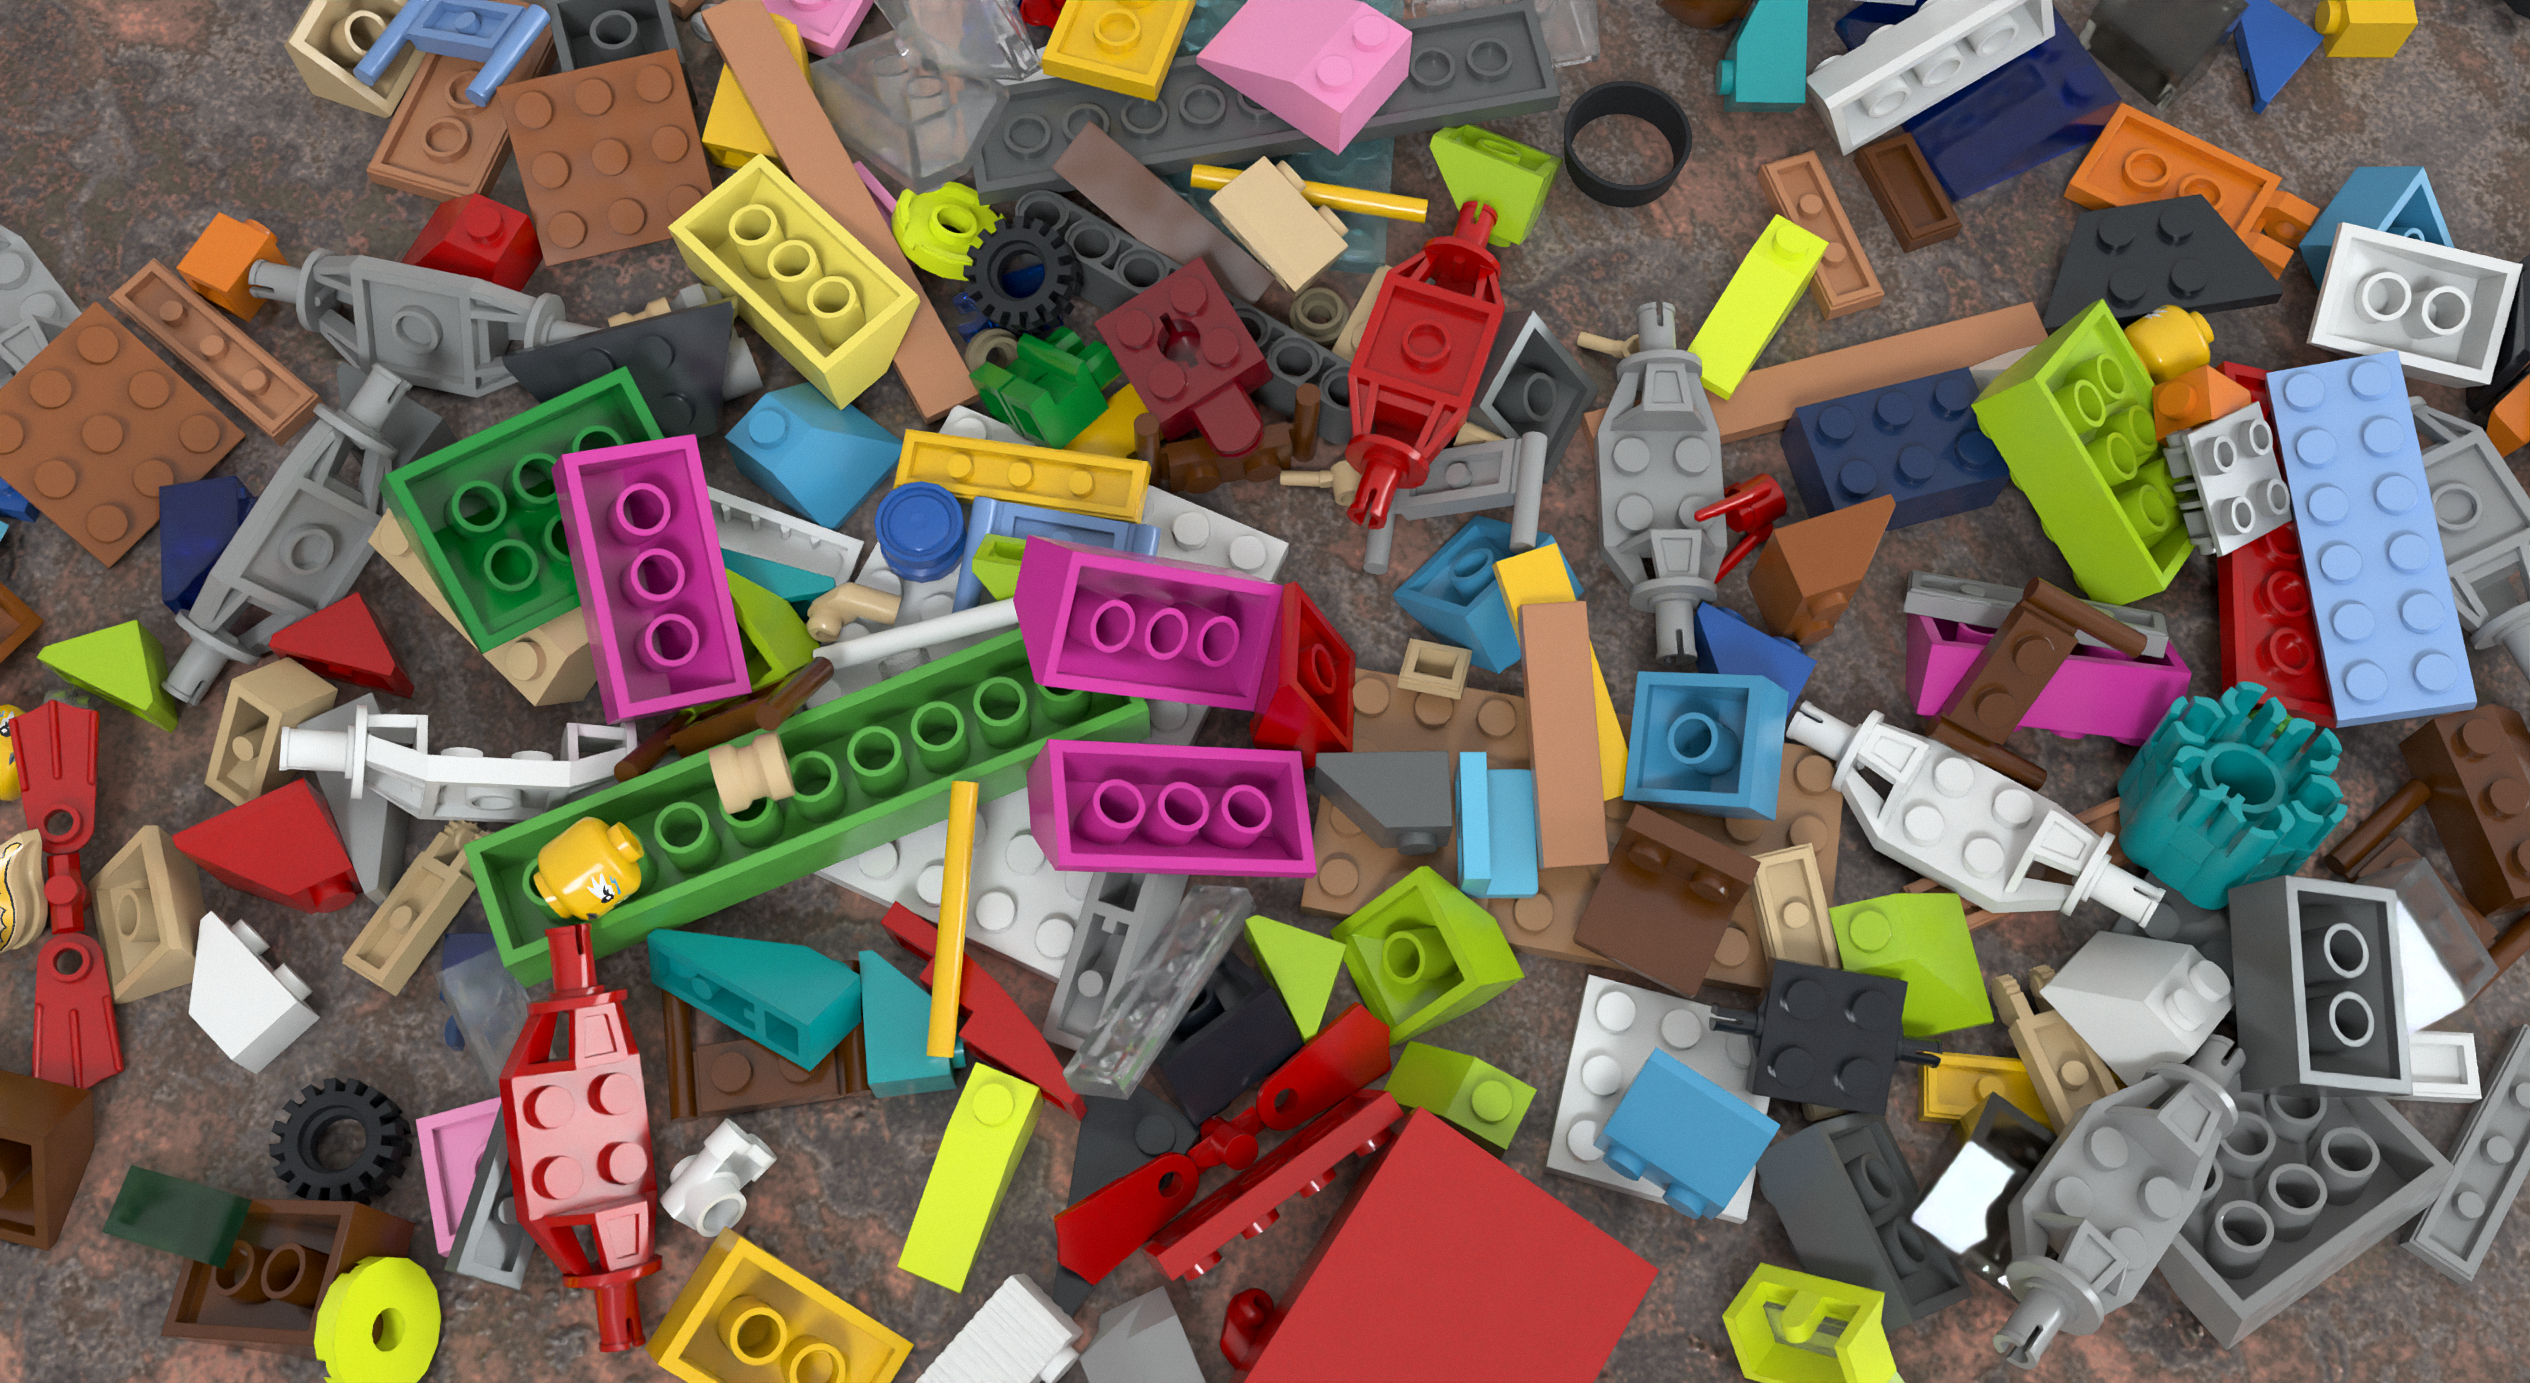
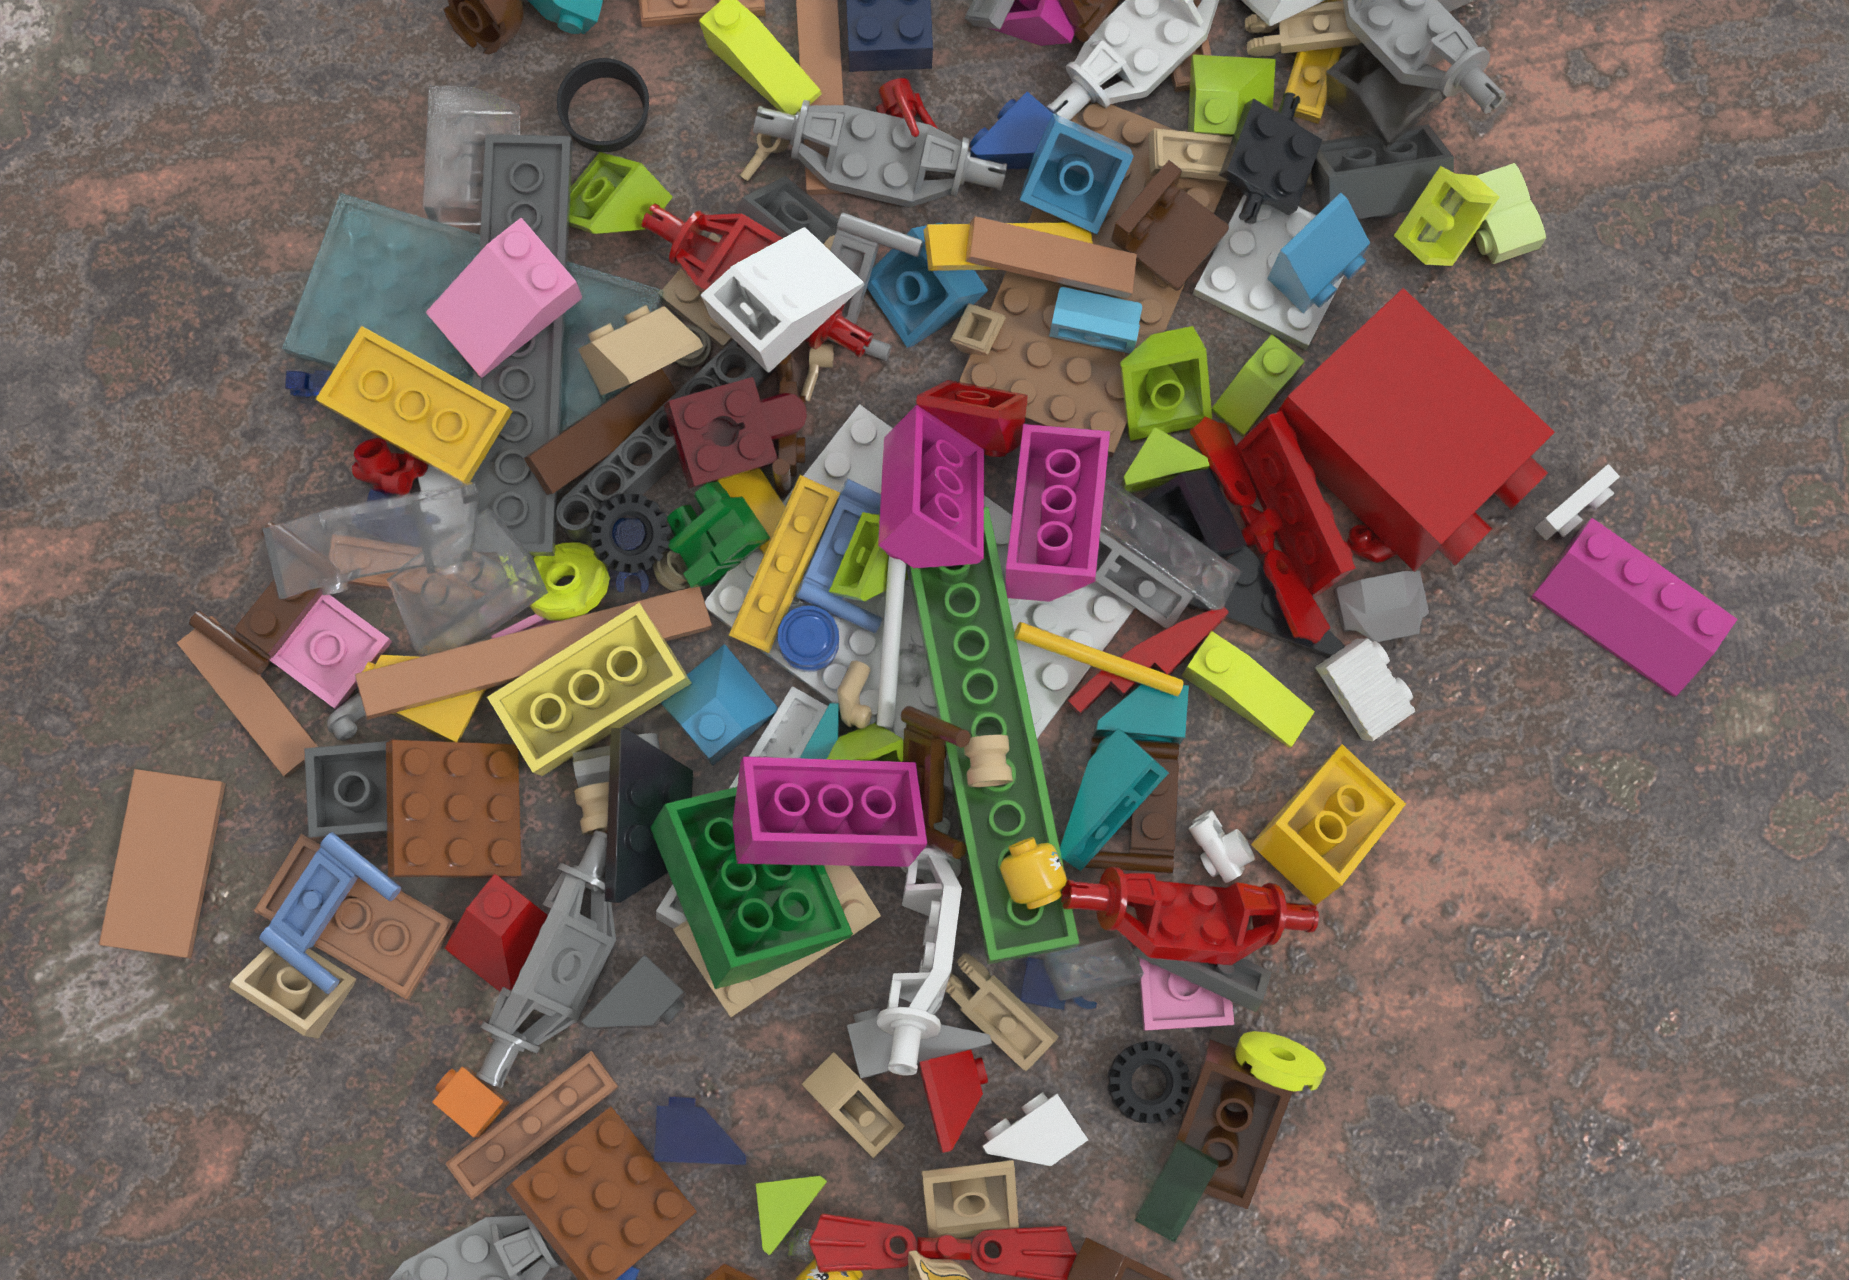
camera: 80 degrees left, 10 degrees up
light grey plate [161,362,412,706] -> none
red slope [268,592,415,699] -> none
yellow bar [1190,164,1428,224] -> none
dark grey slope [1313,751,1453,856] -> none
dark orange slope [1747,494,1896,646] -> none
none -> white slope [701,227,864,373]

